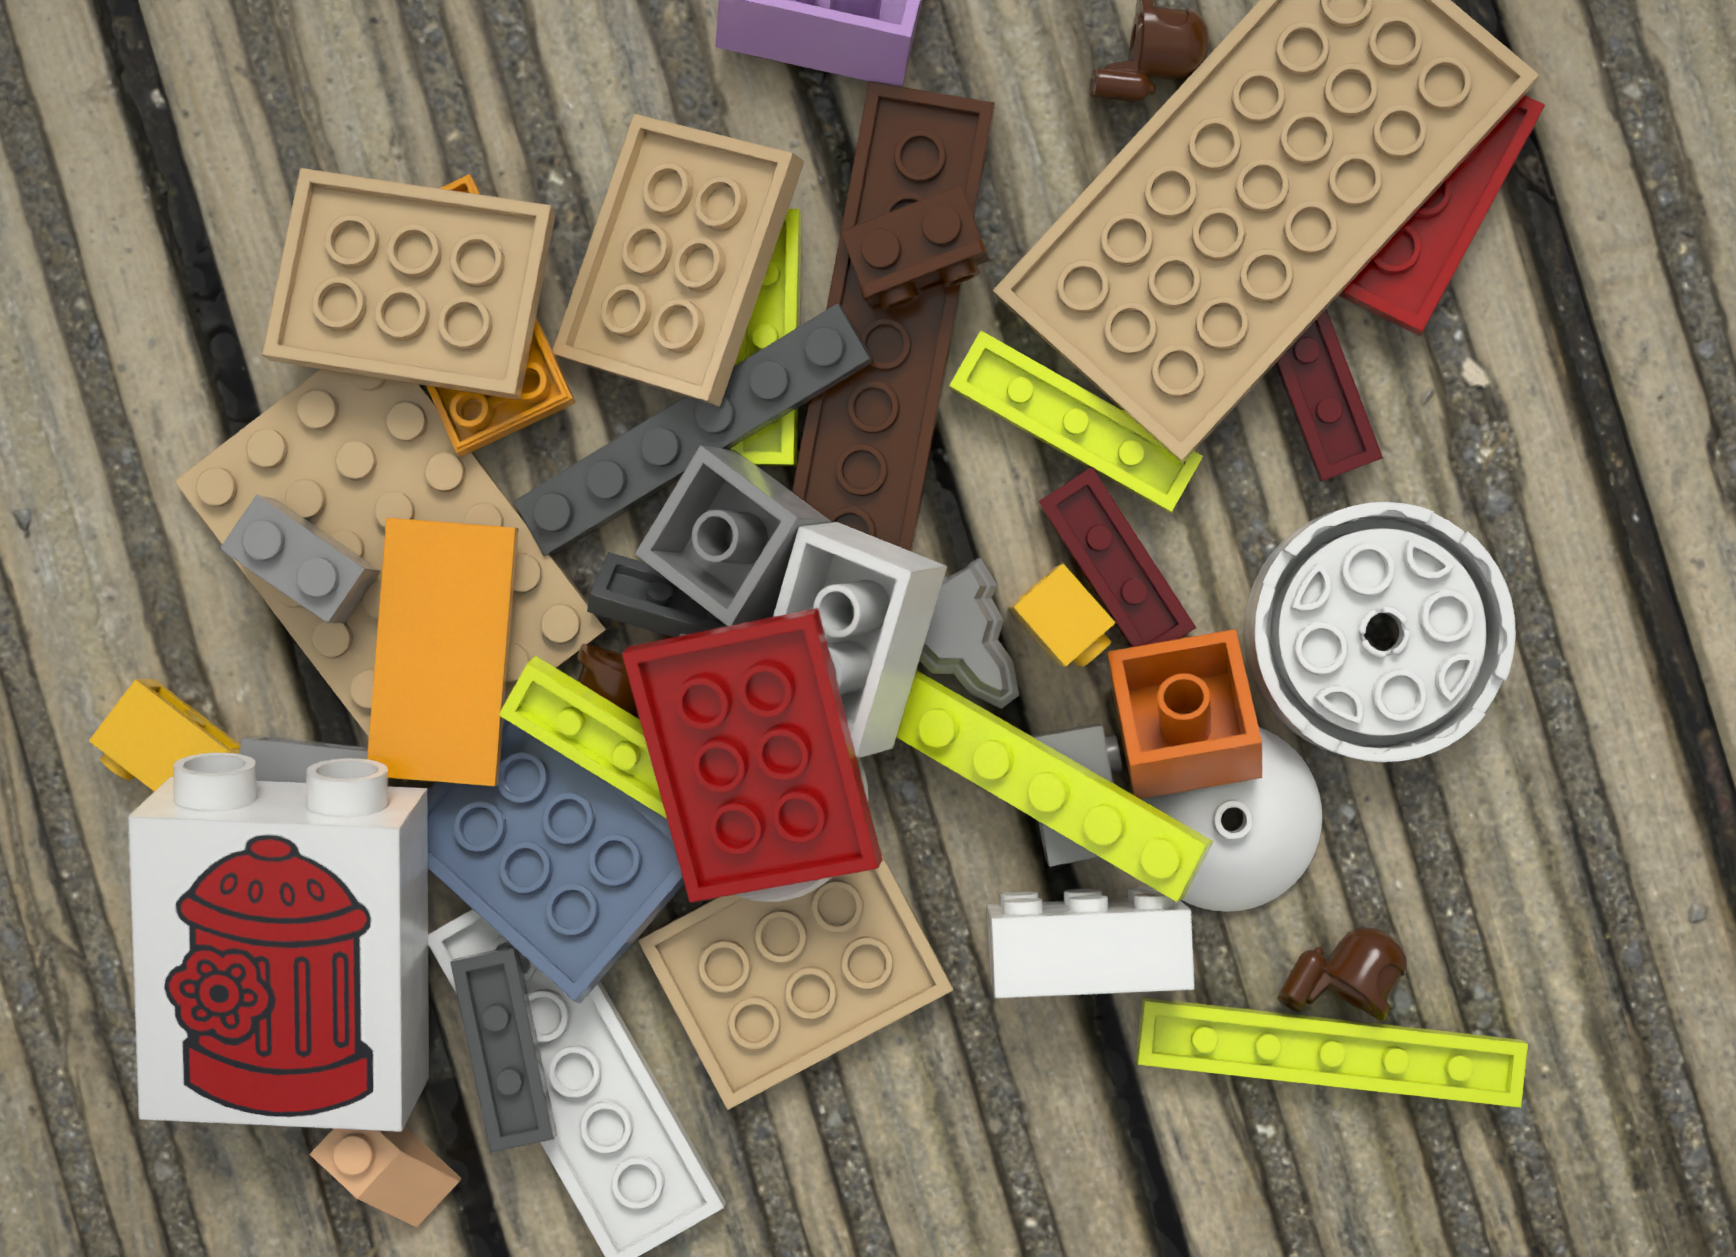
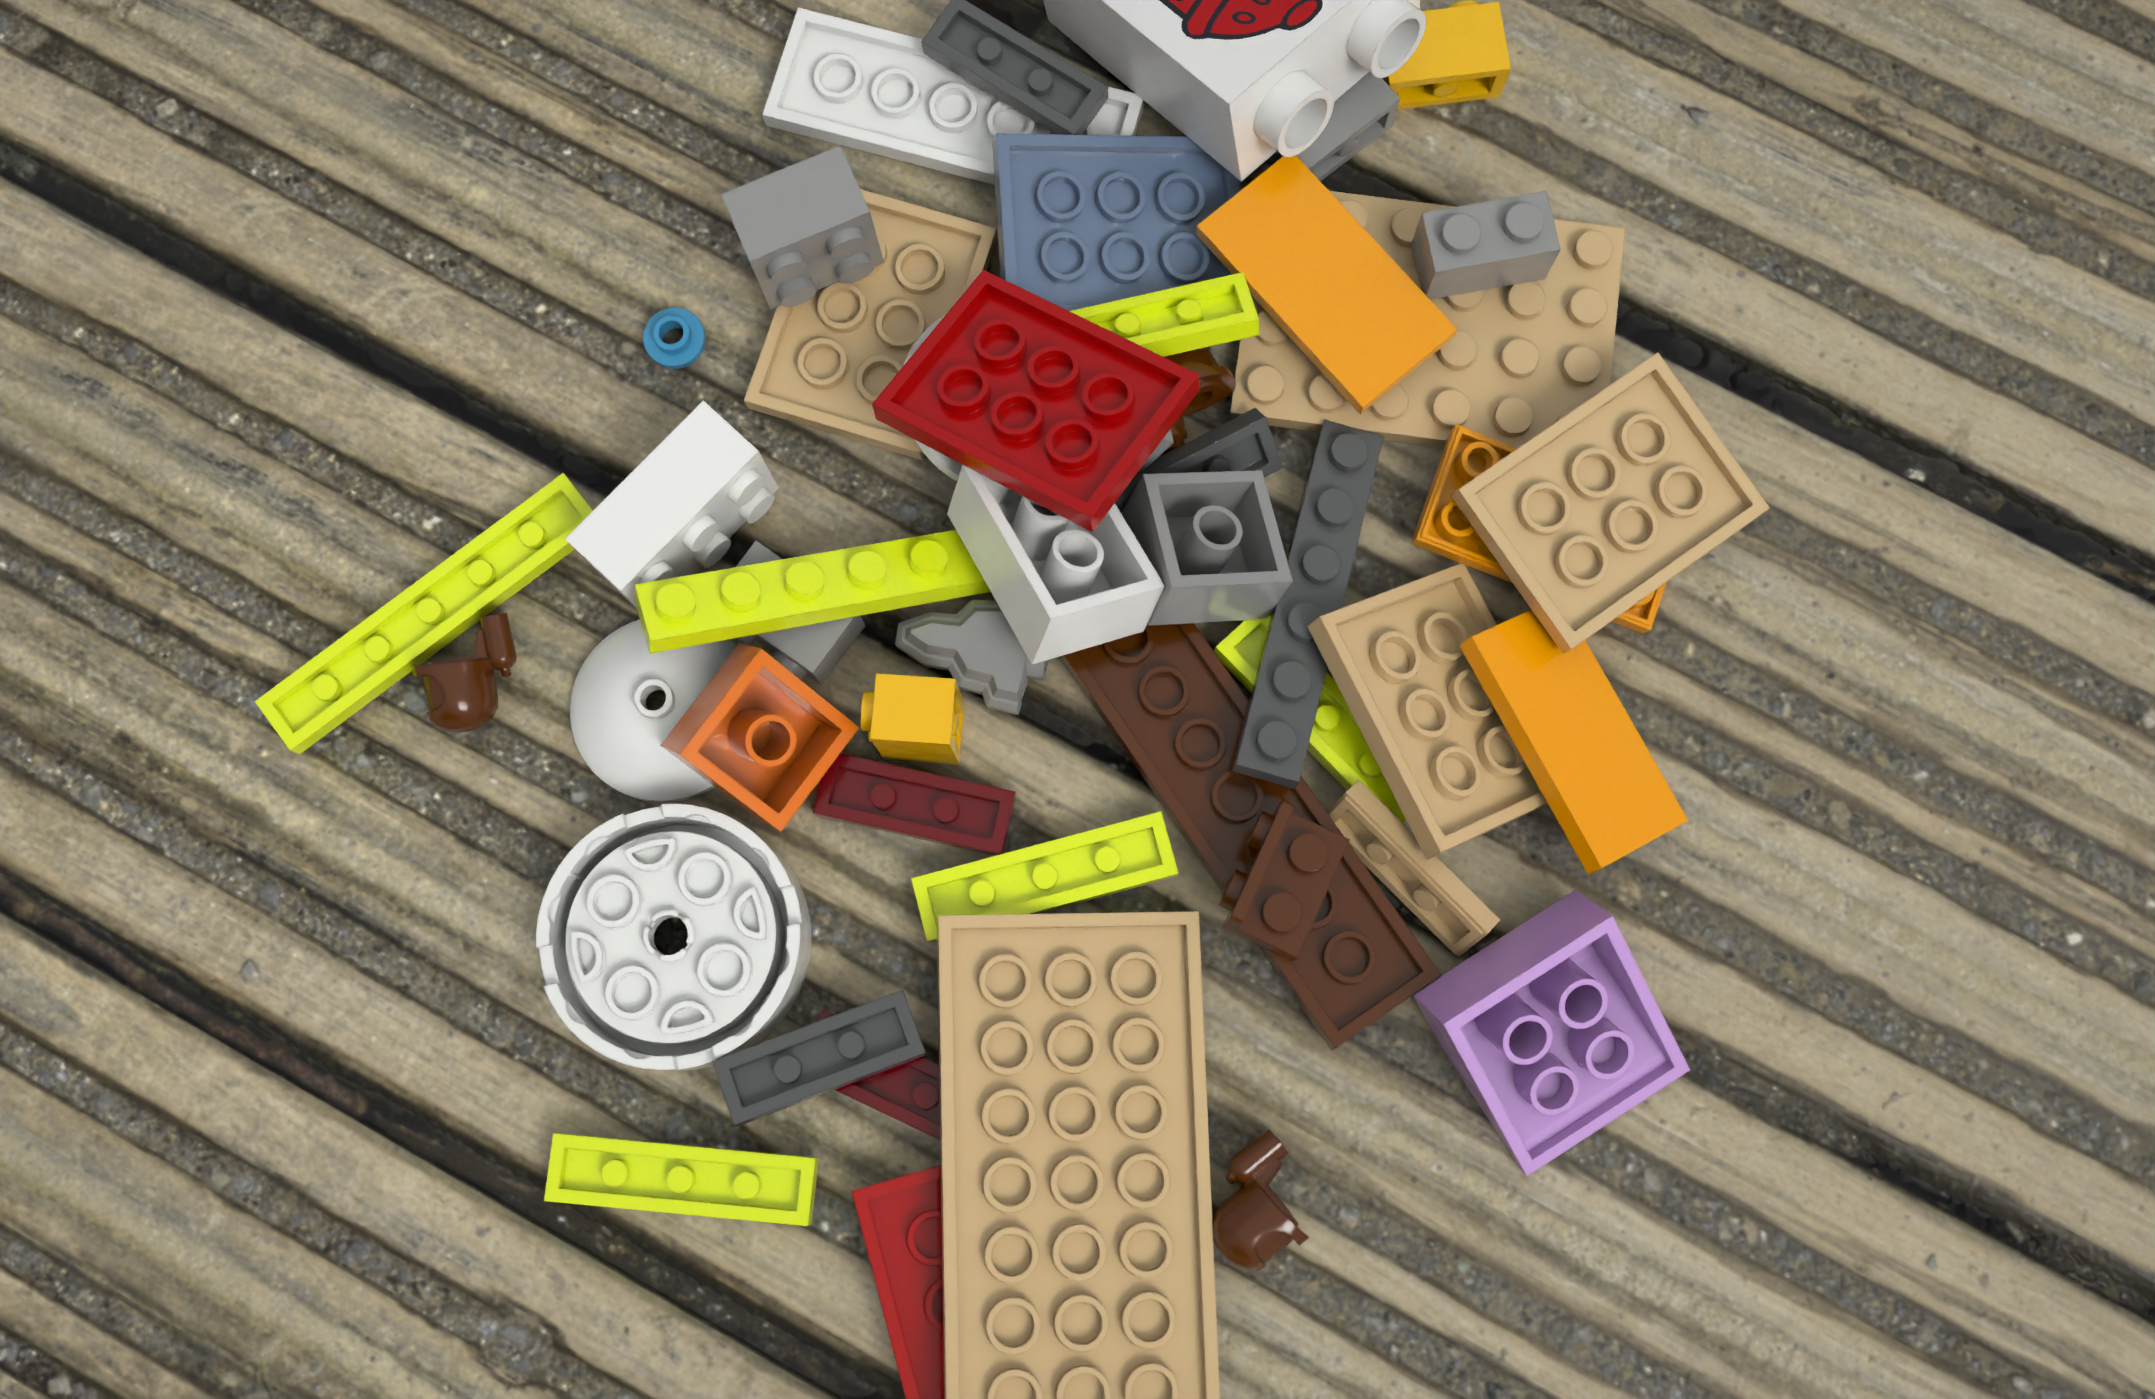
camera: 135 degrees right, 10 degrees down
none -> neon yellow plate [544,1133,819,1226]
none -> dark azure plate [643,308,706,369]
none -> dark grey plate [712,990,927,1127]
none -> light grey brick [721,145,884,310]
none -> tan tile [1327,780,1500,957]
none -> light orange tile [1459,610,1689,875]

